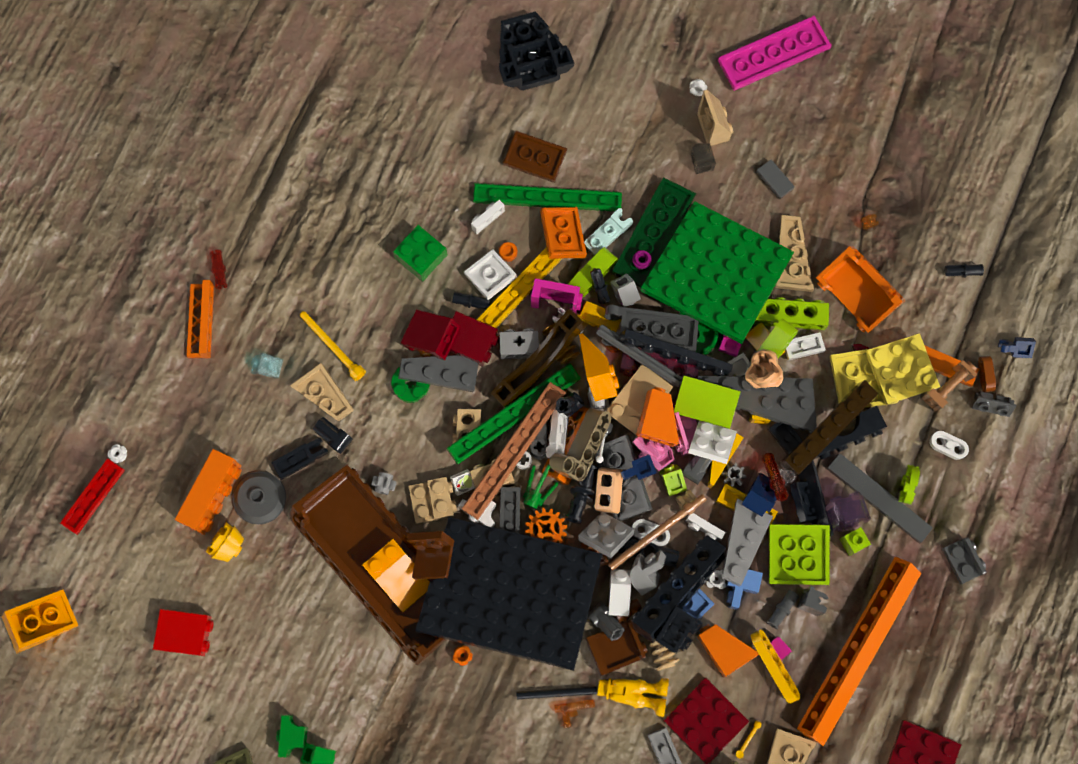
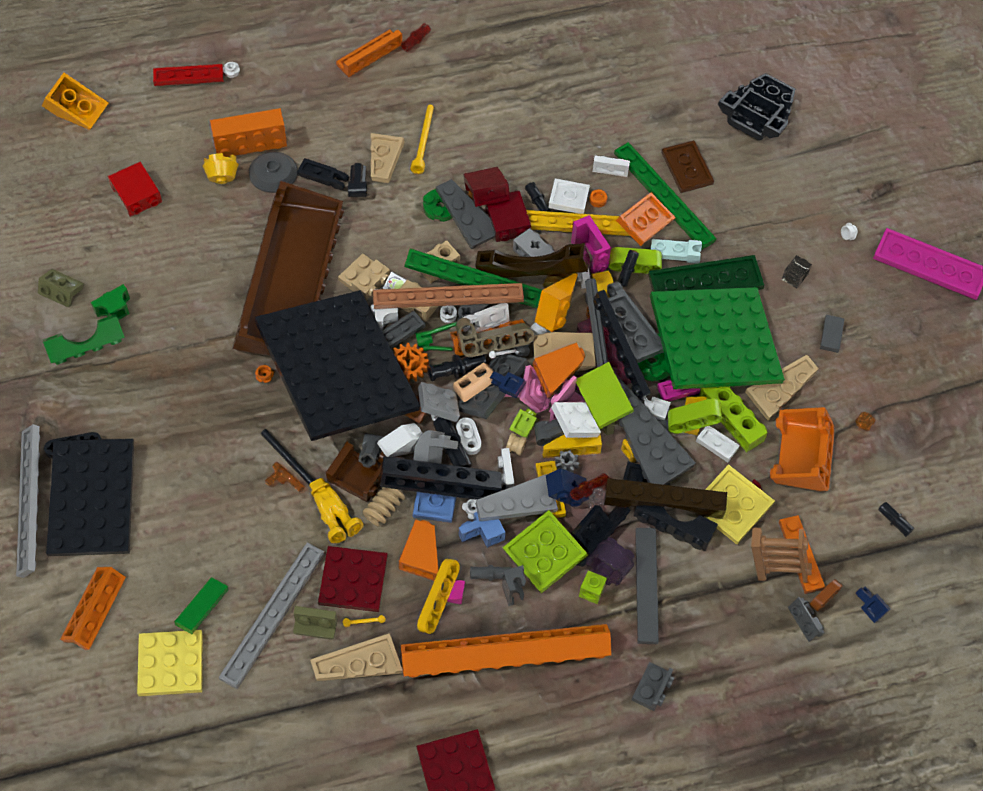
camera: 50 degrees right, 15 degrees down
clear light blue bracket [251,353,283,379] -> none
light orange slope [363,539,429,612] -> none
light grey gear [371,472,396,495] -> none
green brick [393,225,448,282] -> none
reddish brown bracket [407,531,454,580] -> none
black piece [555,392,584,417] -> none
medium nougat bar [608,494,706,571] -> none
light grey brick [610,274,641,307] -> none
magenta plate [633,250,652,269] -> none
black bracket [655,605,703,654] -> none
tan slope [697,90,733,147] -> none
light nougat head [745,349,783,389] -> none
light yellow plate [865,333,940,405] -> none
lime plate [898,464,920,505] -> none
white plate [929,431,969,460] -> none

